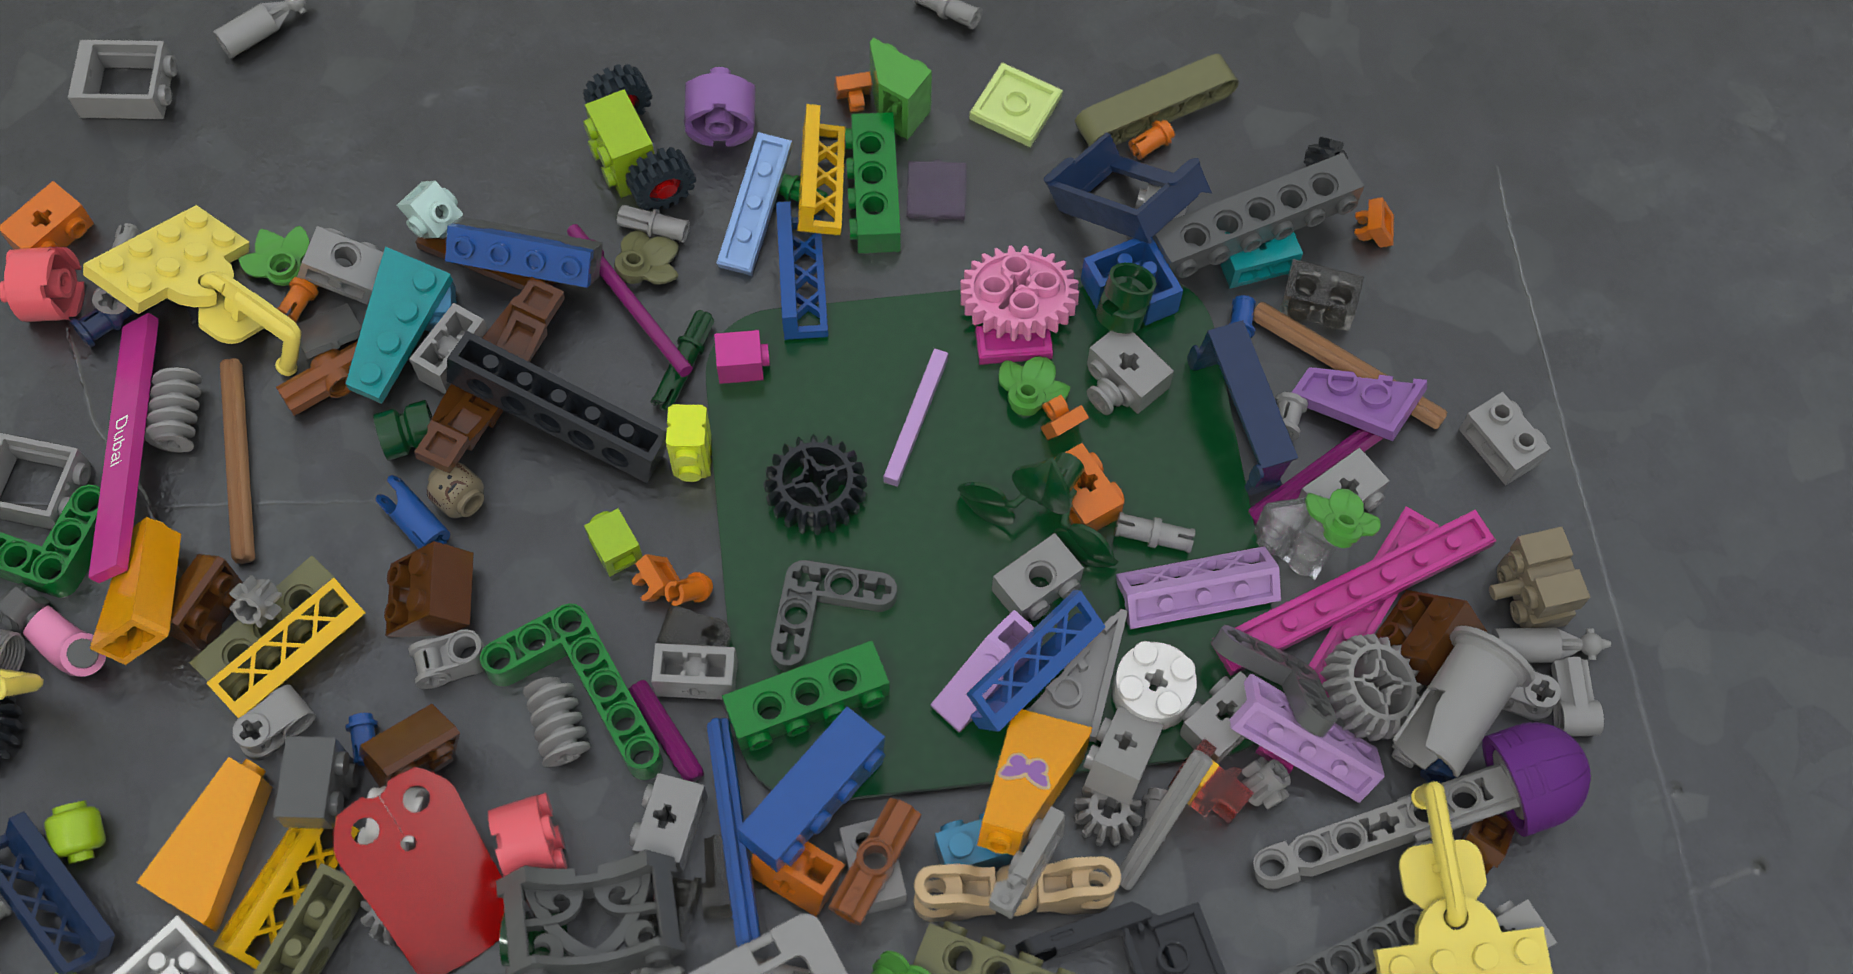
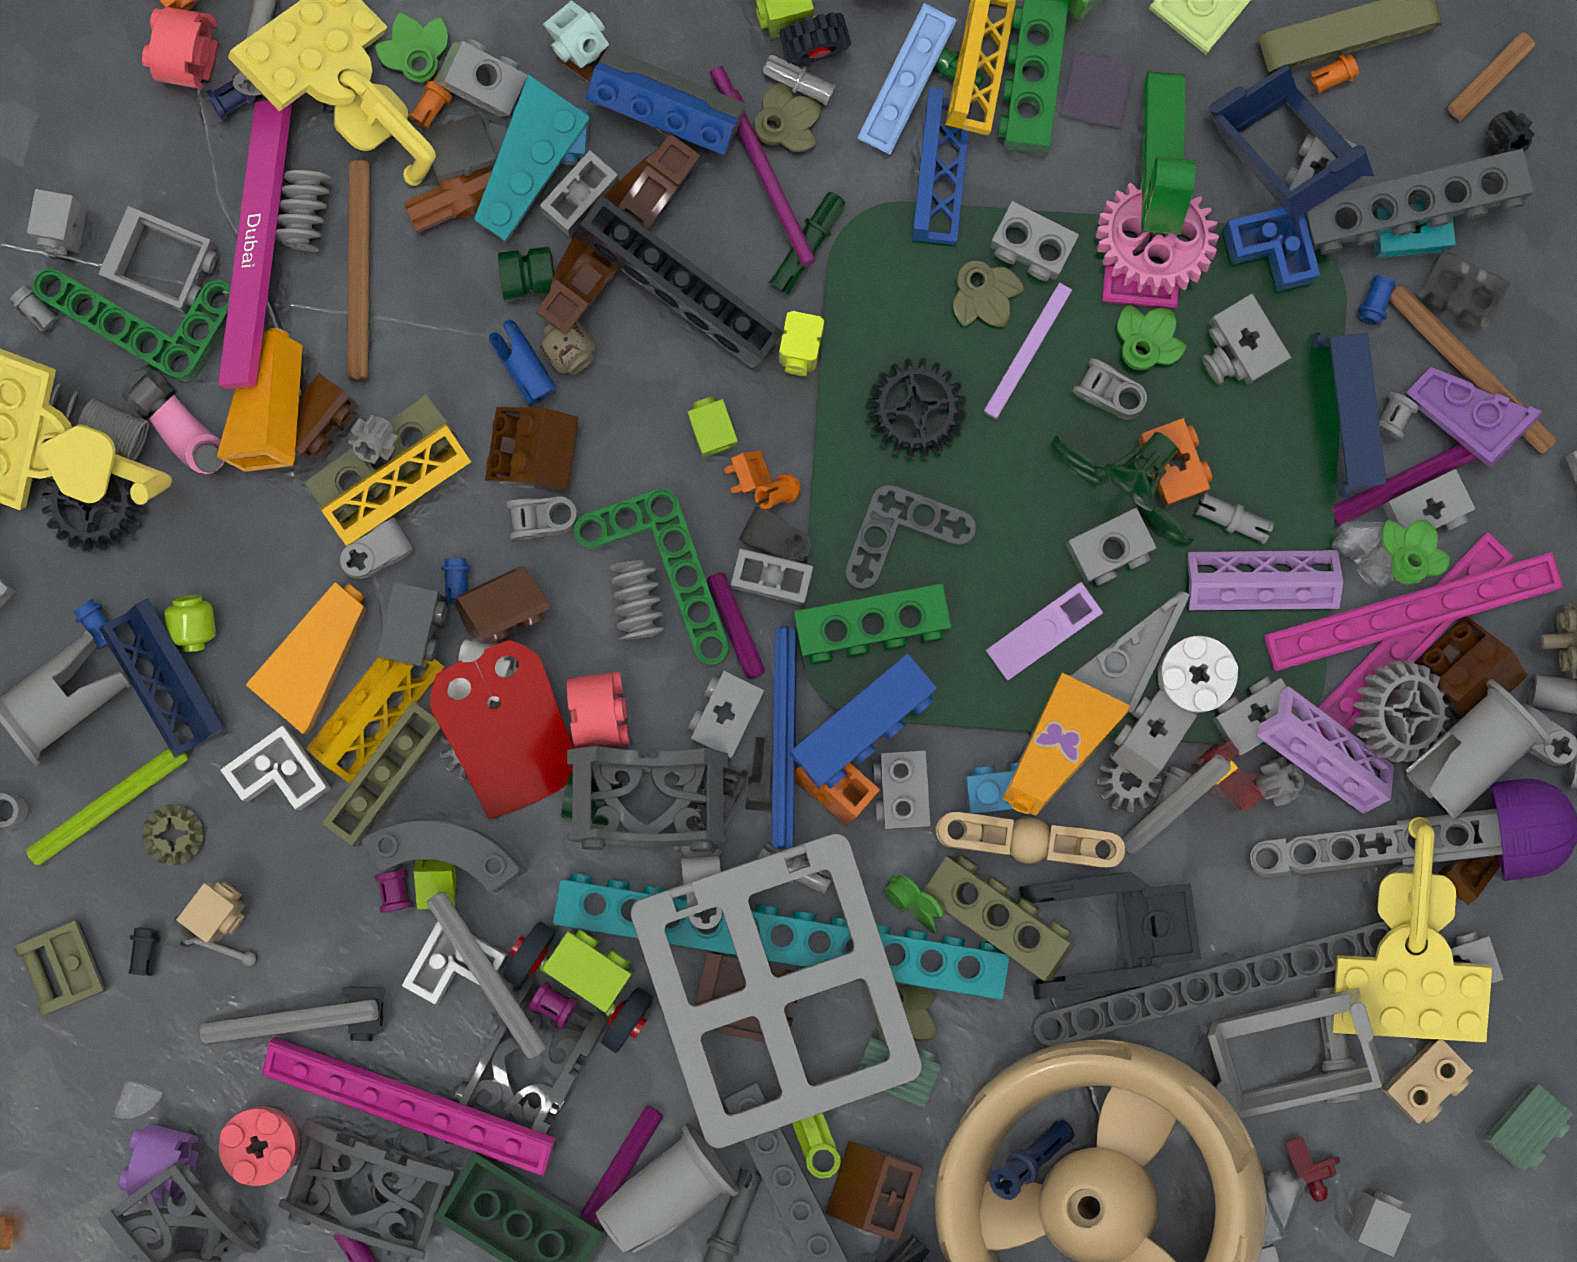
camera: 10 degrees right, 20 degrees up
dark pink brick [714,330,770,384] -> none
dark orange piece [829,797,922,926] -> none
blue fence [966,590,1106,732] -> none
light grey hinge [989,806,1065,919] -> none
orange tile [1040,395,1089,440] -> none
dark green wheel [1096,262,1157,334] -> none
dark grey beam [1212,625,1337,737] -> none
orange tile [1354,197,1394,248] -> none
none -> olive plate [953,260,1024,328]
none -> light grey brick [990,201,1079,281]
none -> light grey piece [1072,358,1147,420]
none -> green beam [1141,71,1196,235]
none -> medium nougat axle [1447,32,1535,121]

